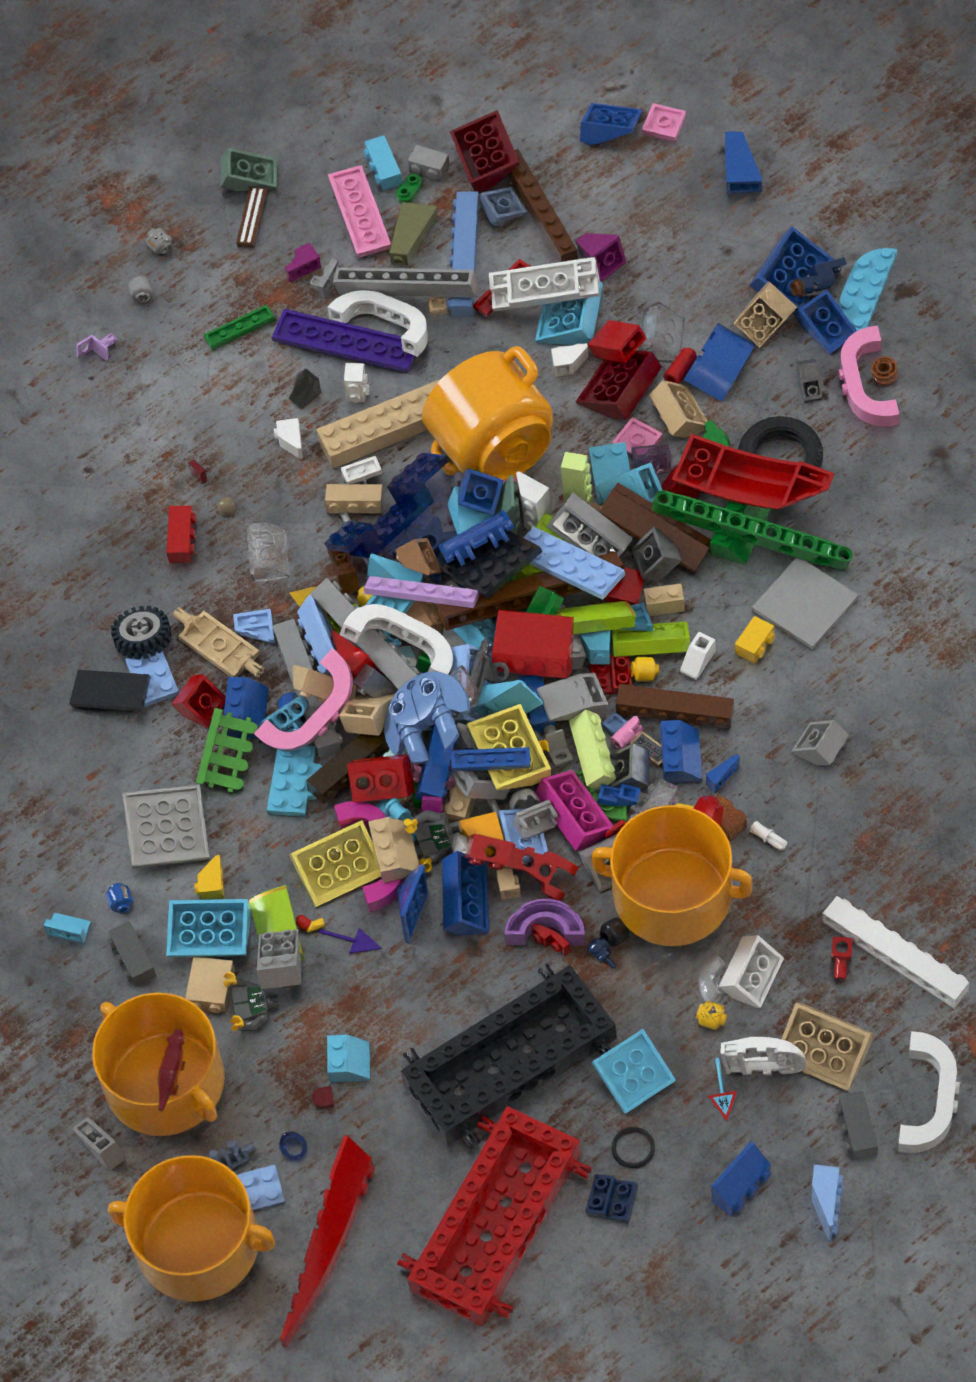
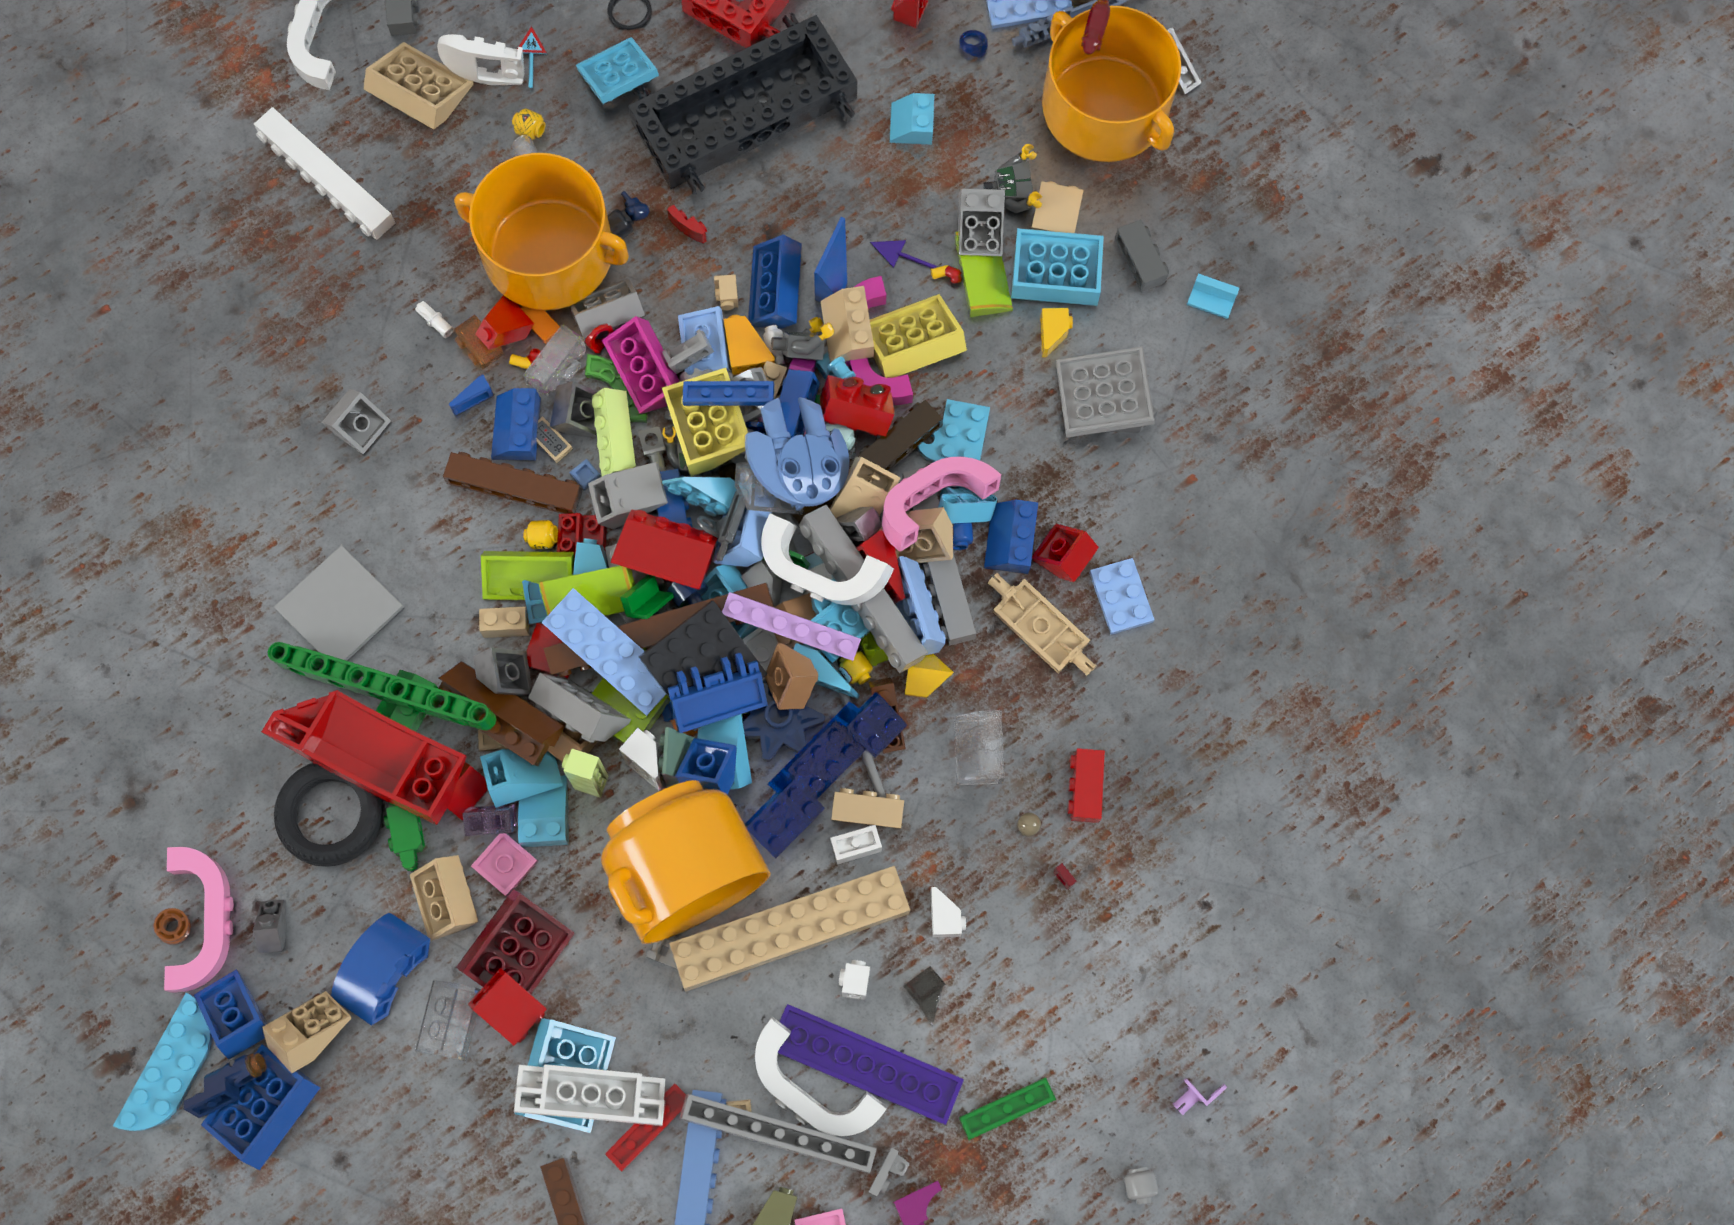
camera: 175 degrees right, 15 degrees up
black tile [69,670,151,711] -> none
blue head [106,883,134,913] -> none
black wheel [111,606,172,659] -> none
bright green fence [196,708,258,793] -> none
light blue wing [233,609,275,644] -> none
dark red tile [312,1086,335,1109] -> none
red brick [465,834,579,901] -> none
medium lavender brick [505,899,586,945] -> none
white slope [551,343,588,377] -> none
magenta slope [575,233,627,282] -> none
blue slope [597,783,641,806] -> none
bright pink hinge [610,716,644,750] -> none
red brick [663,348,697,384] -> none
white slope [680,632,716,680] -> none
white slope [719,935,784,1008] -> none
yellow brick [735,616,775,664] -> none
red bracket [831,937,853,979] -> none

